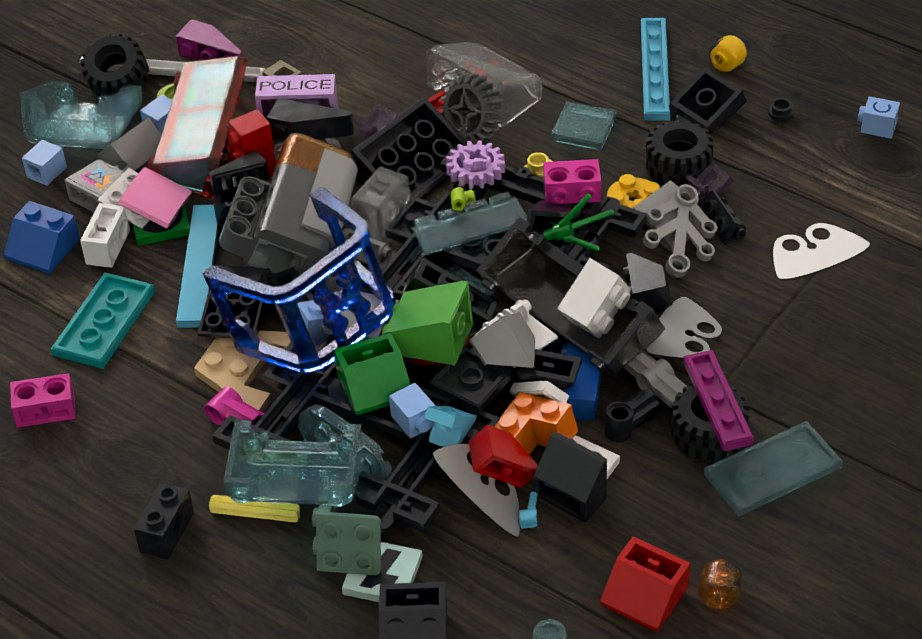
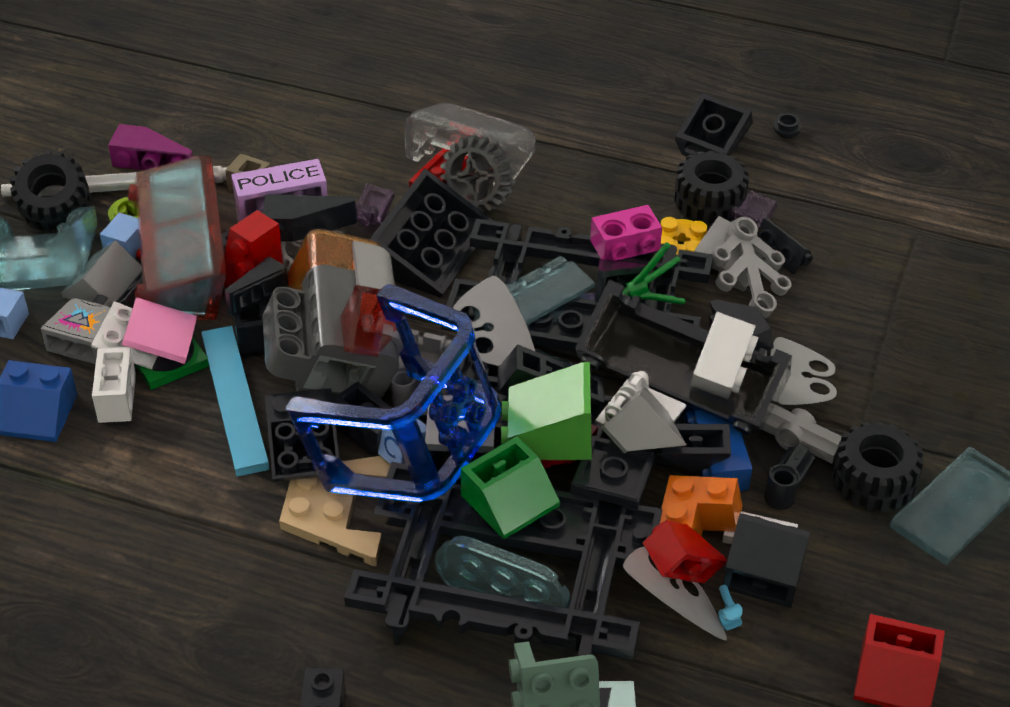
camera: 20 degrees left, 0 degrees up
dark pink brick [10,373,76,428] -> none
teal tile [51,272,156,369] -> none
dark pink piece [204,386,264,426] -> none
light yellow axle [209,495,301,523] -> none
clear light blue windscreen [223,420,365,507] -> none
clear brick [351,167,411,244] -> none
light blue brick [389,383,435,439] -> none
medium azure slope [424,406,477,447] -> none
lavender gear [446,140,505,189] -> none
lime arm [451,187,476,211] -> none
white tile [509,381,569,403] -> none
light yellow plate [523,153,553,178] -> none
clear light blue tile [551,102,616,150] -> none
medium azure tile [641,18,670,121] -> none
magenta tile [683,350,754,451] -> none
clear orange head [698,559,742,610] -> none
yellow head [709,35,747,72] -> none
white piece [773,223,870,279] -> none
light blue brick [858,96,900,139] -> none
none -> clear red slope [340,285,402,357]
none -> light grey piece [452,276,535,366]

